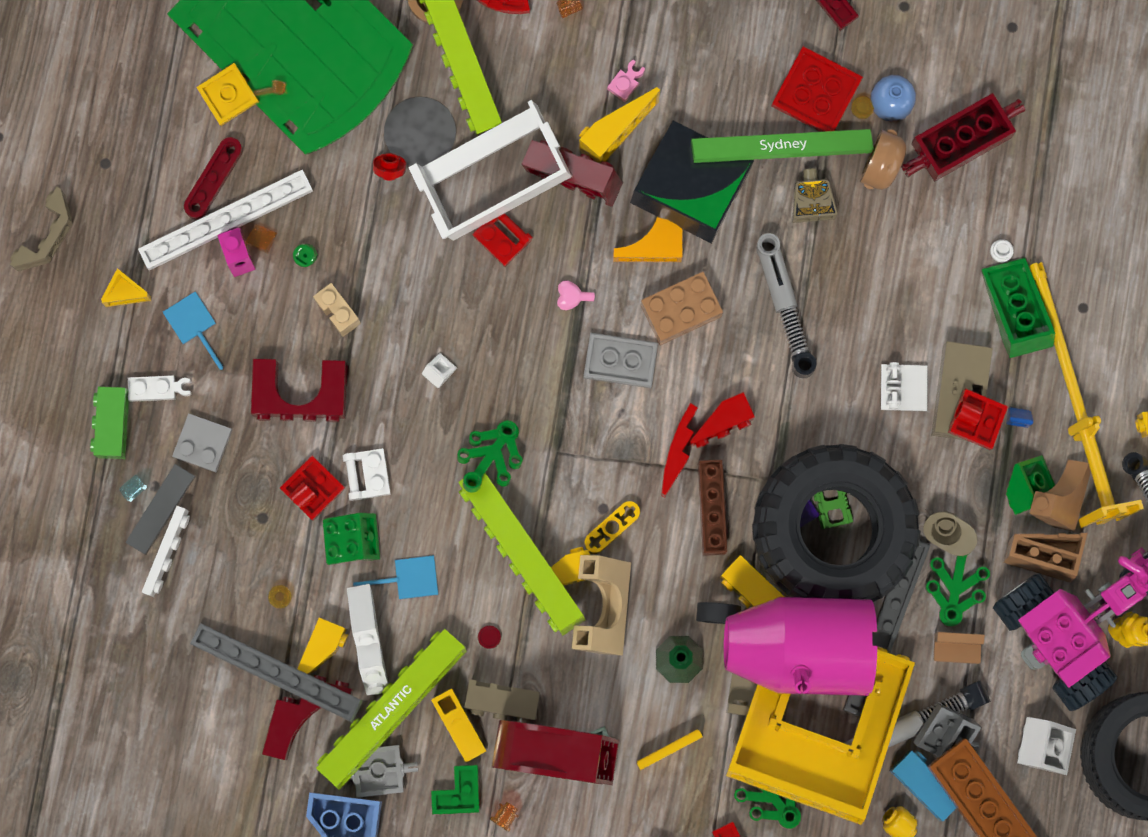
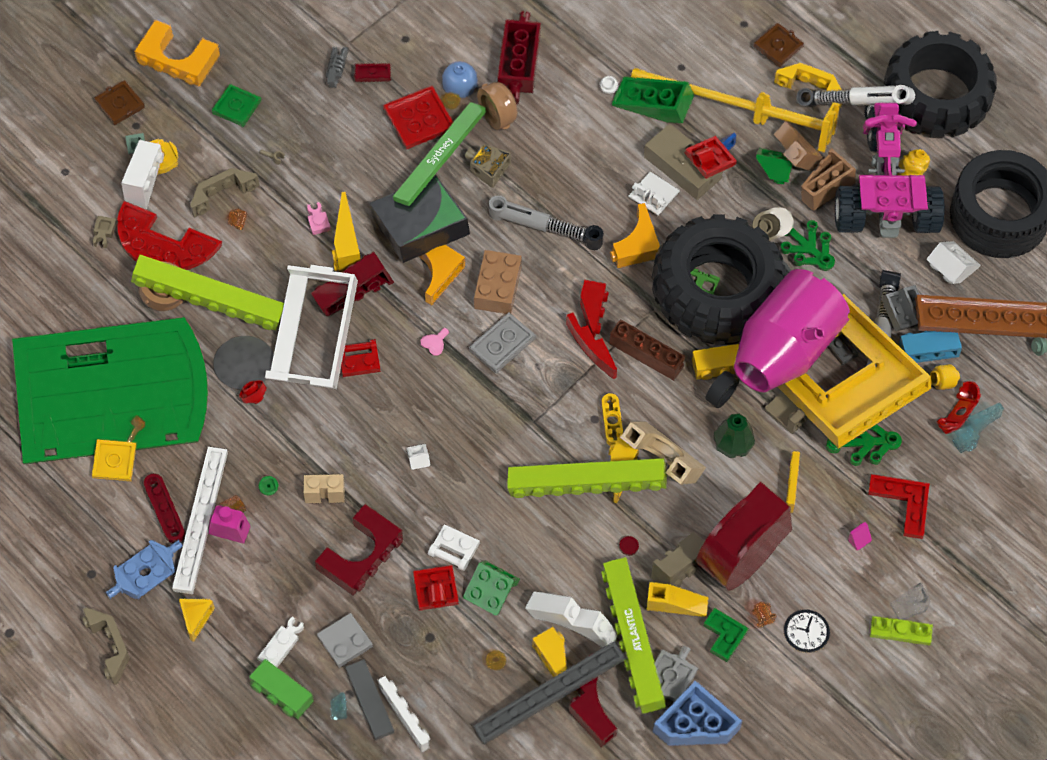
camera: 55 degrees left, 20 degrees down
dark azure piece [163,292,223,370] -> none
dark azure piece [353,556,438,599] -> none
green plant [457,420,523,493] -> none
medium nougat panel [933,632,985,664] -> none
none -> medium blue plate [105,540,183,599]
none -> light orange arch [610,203,660,268]

